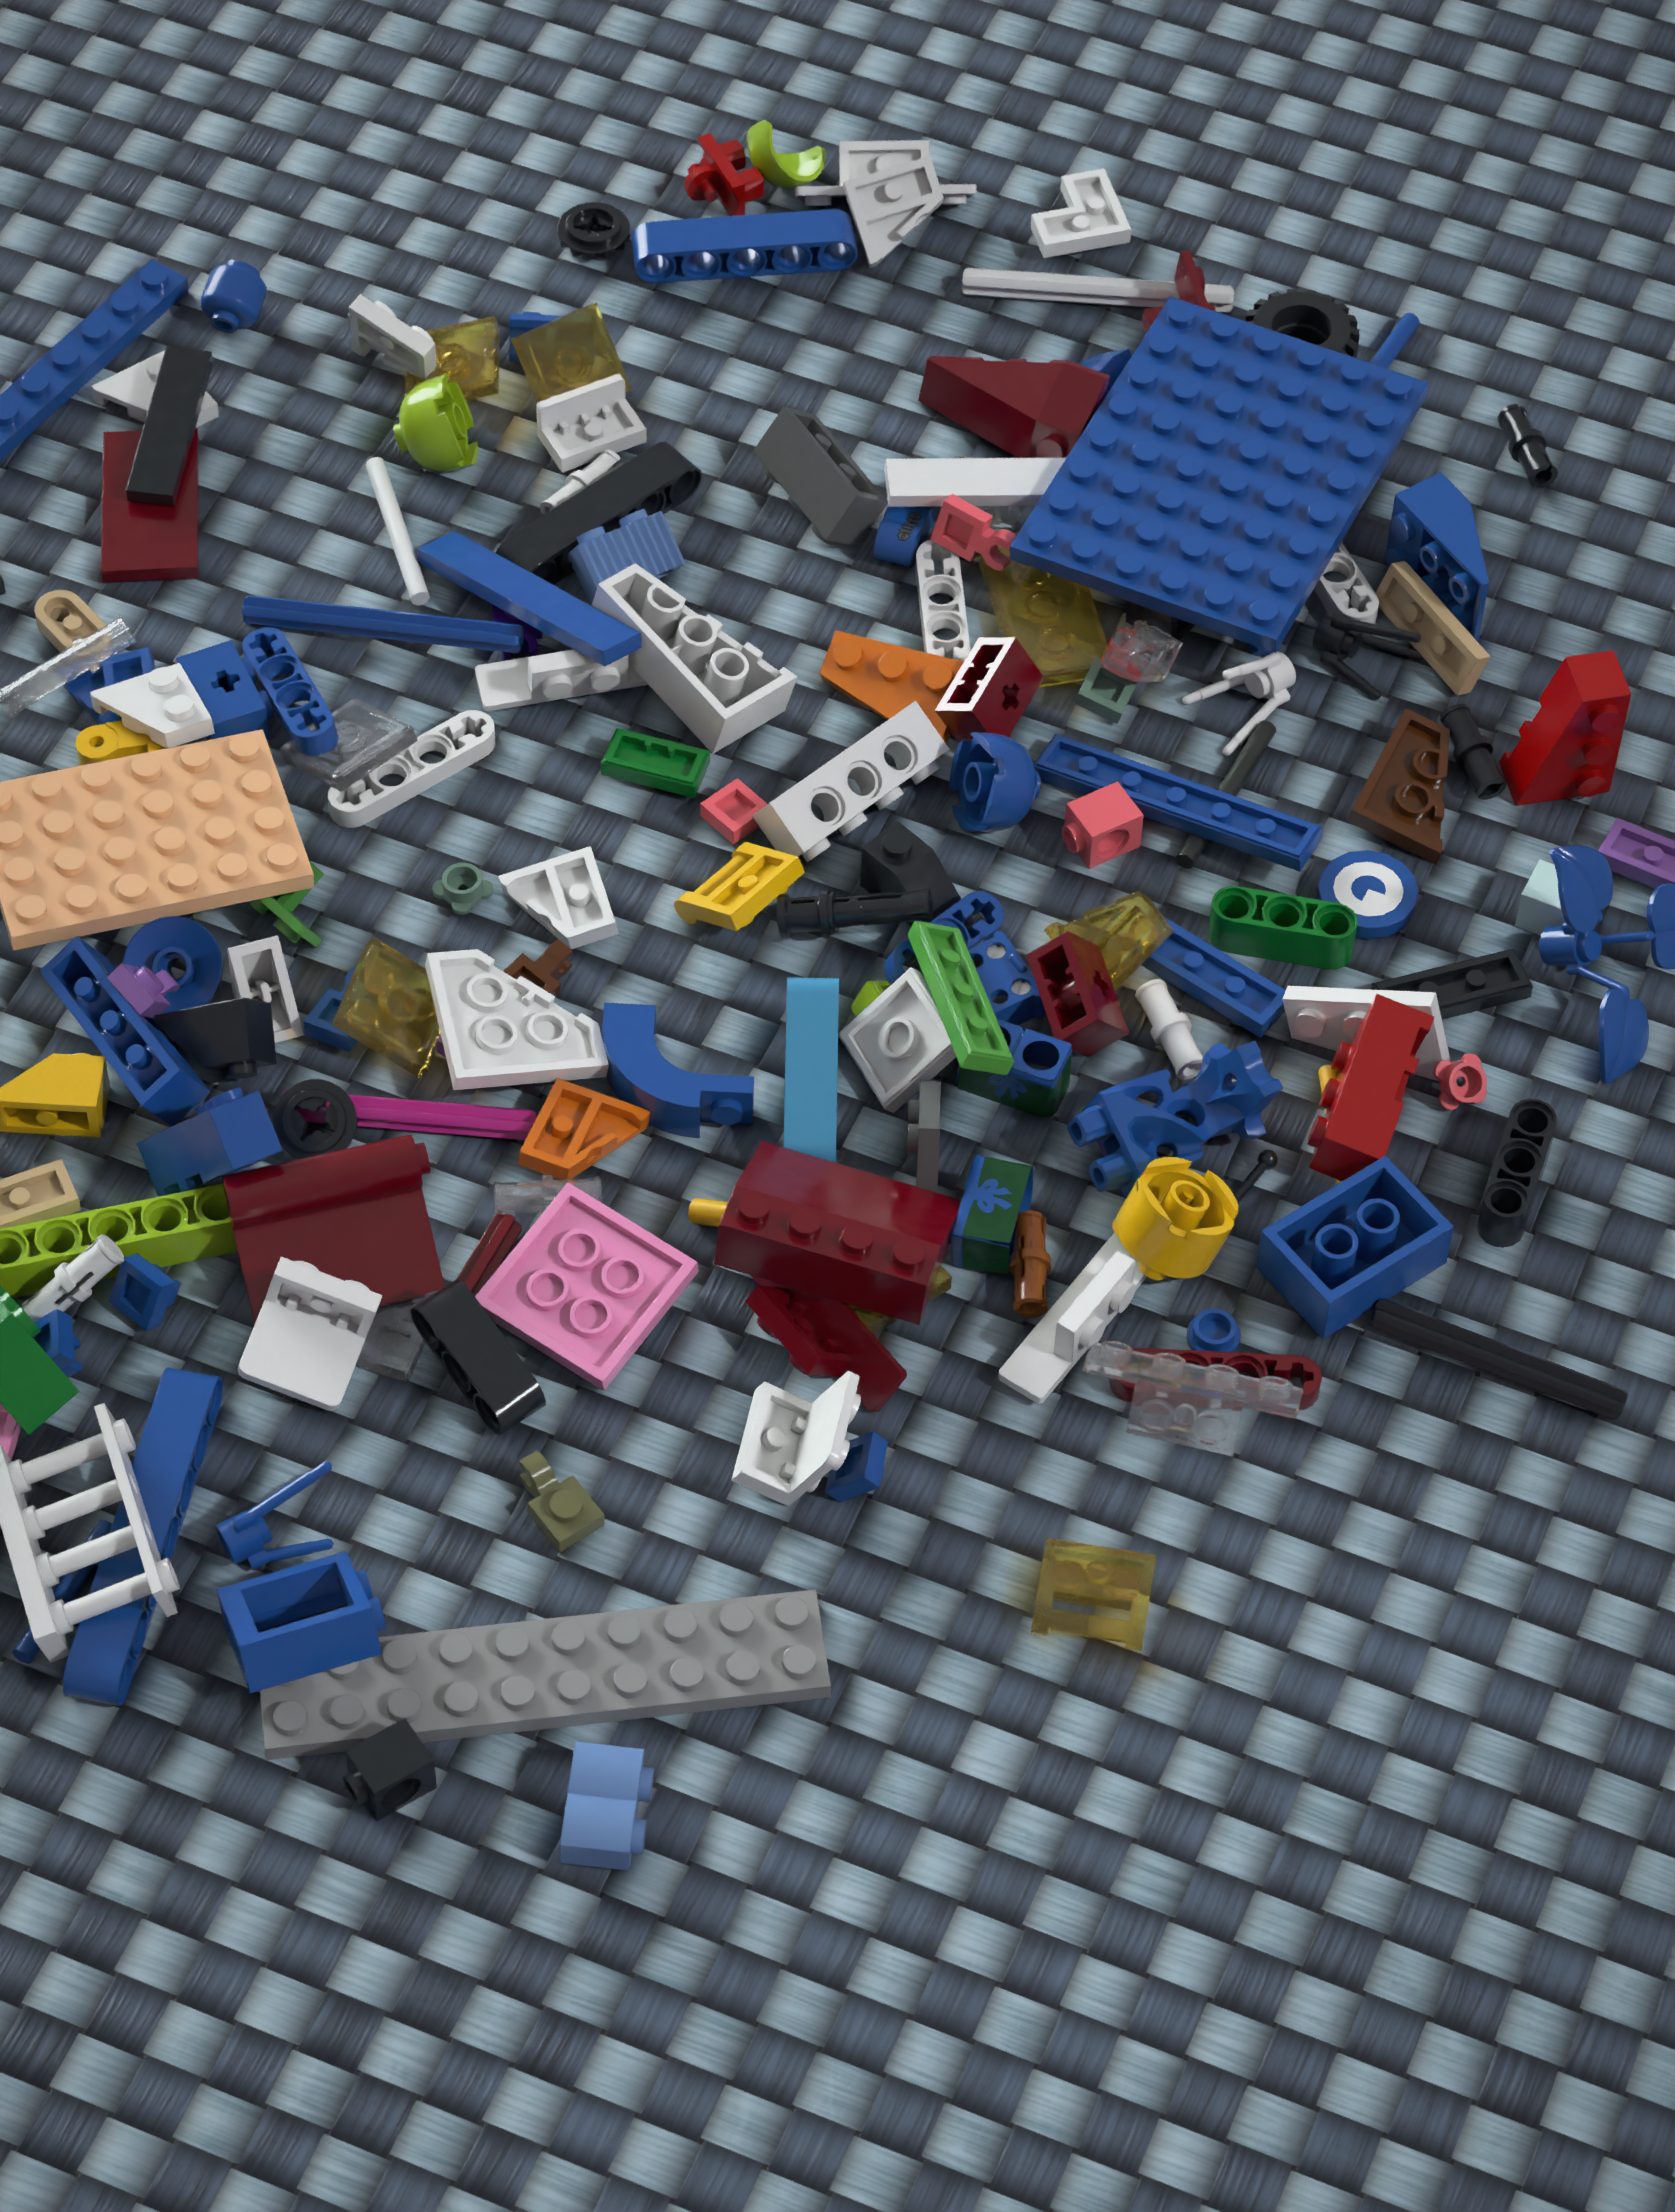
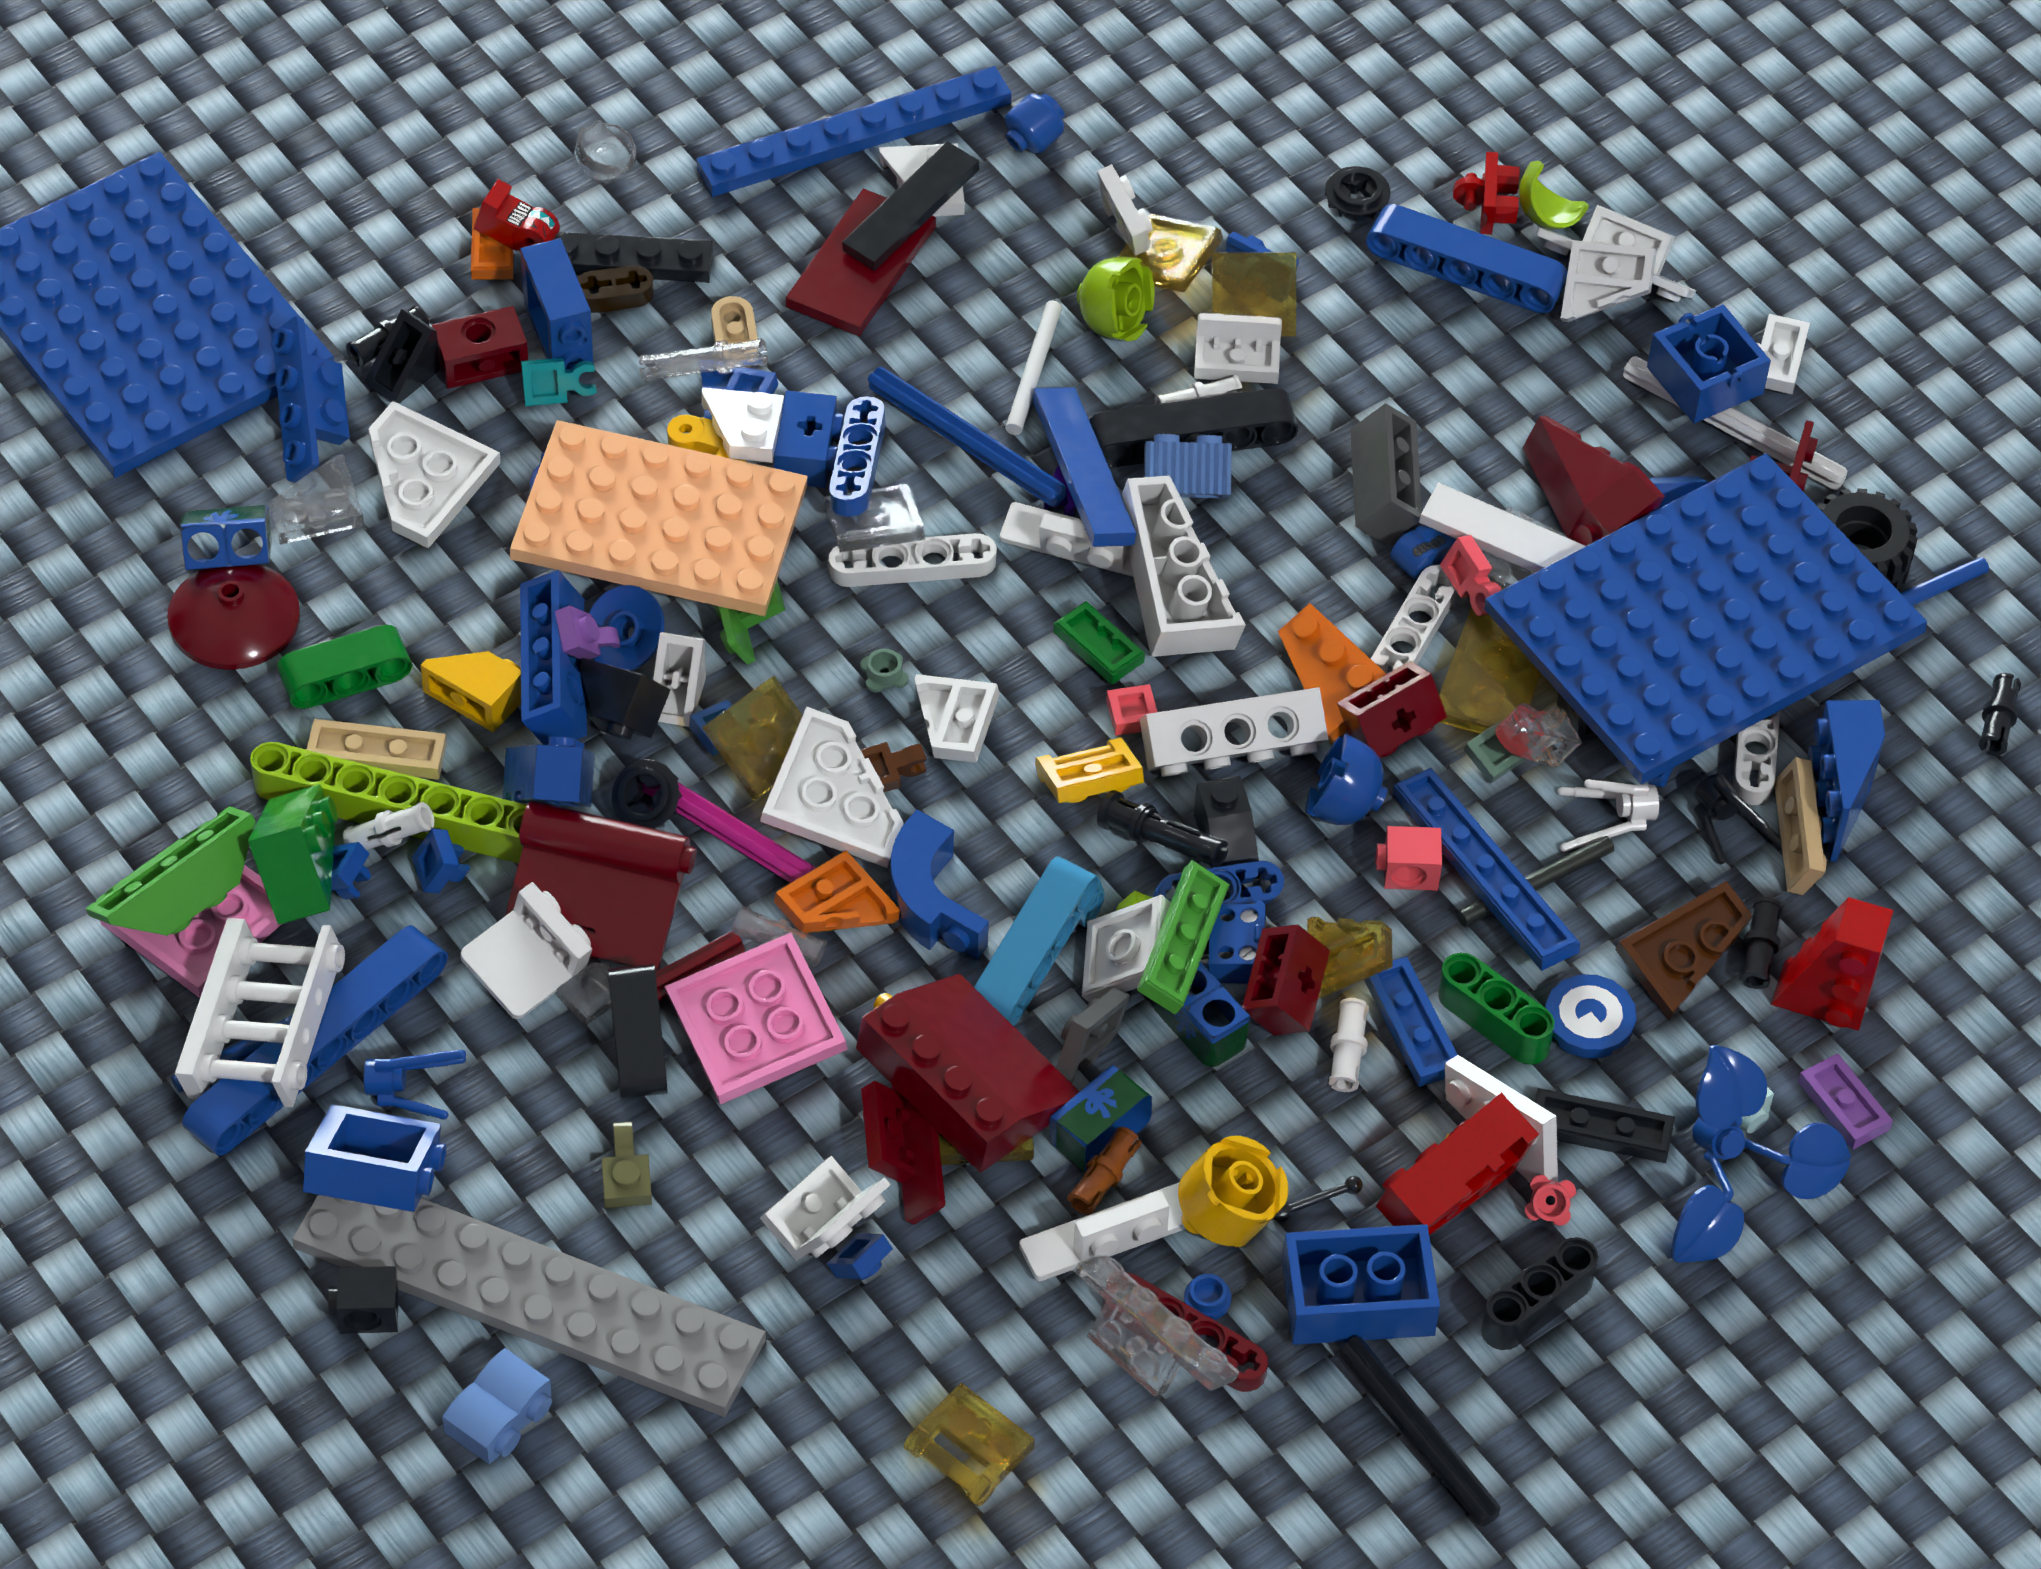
camera: 30 degrees right, 0 degrees up
blue hips [1067,1041,1283,1198] -> none
none -> blue brick [1647,304,1771,424]

